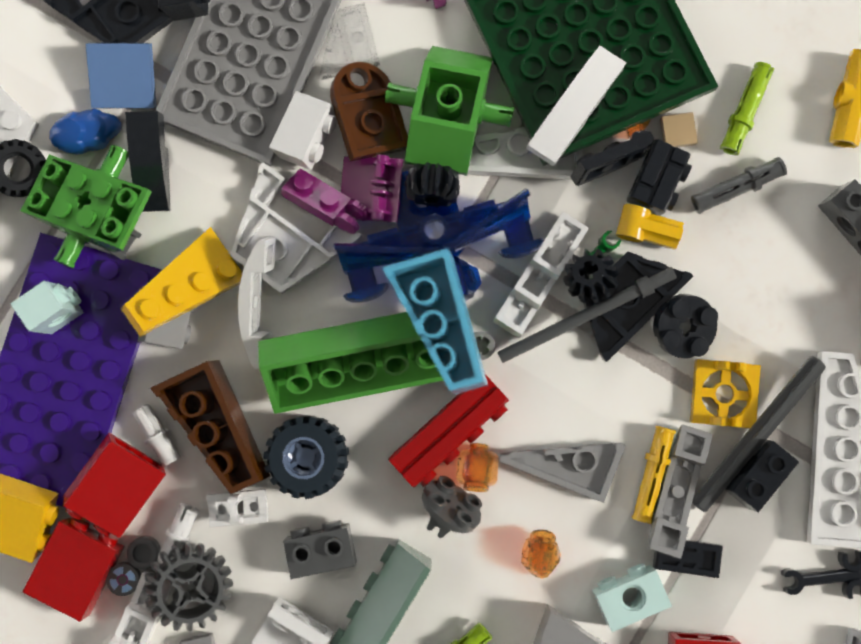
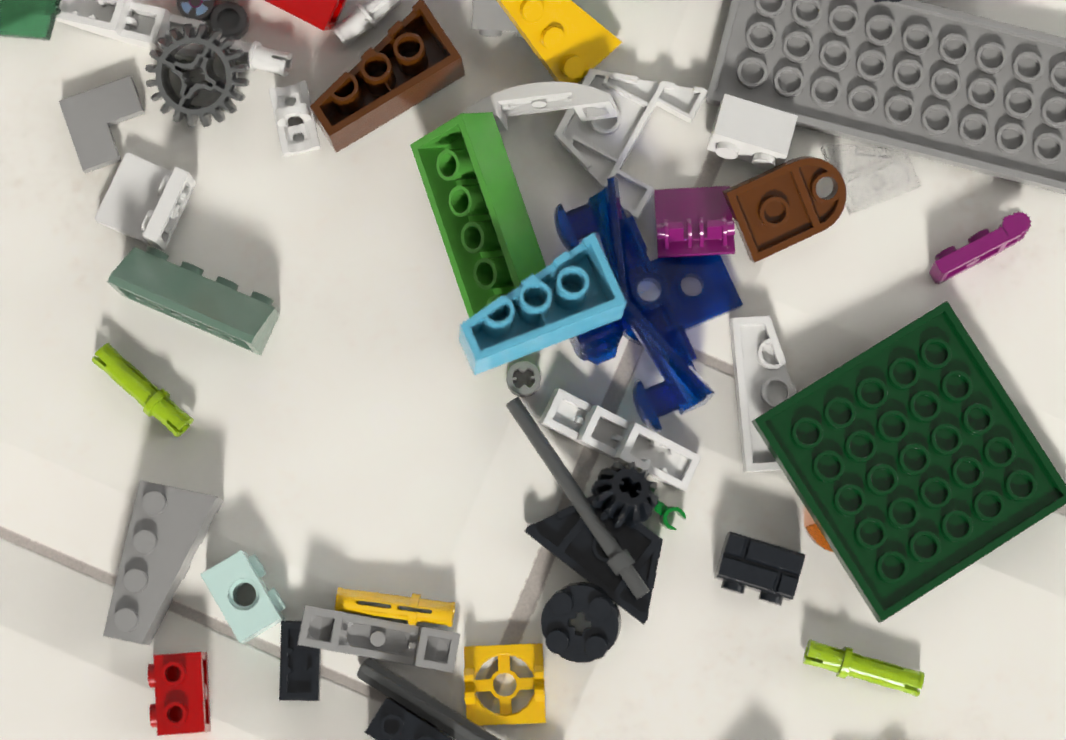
camera: 80 degrees right, 5 degrees down
black wheel [263,416,349,499] -> none
magenta hinge [281,168,371,234] -> none
dark grey brick [283,520,357,580] -> none
bright green slope [385,46,514,176] -> none
red brick [388,374,509,488] -> none
black gear [405,162,460,208] -> none
dark grey plate [422,476,482,538] -> none
clear orange head [456,443,499,492] -> none
light grey wing [498,443,626,503] -> none
clear orange rock [521,529,561,578] -> none
white slope [526,46,626,166] -> none
black hinge [570,130,655,186] -> none
yellow piece [615,204,684,250] -> none
tan tile [660,112,698,148] -> none
dark grey pin [691,157,787,214] -> none

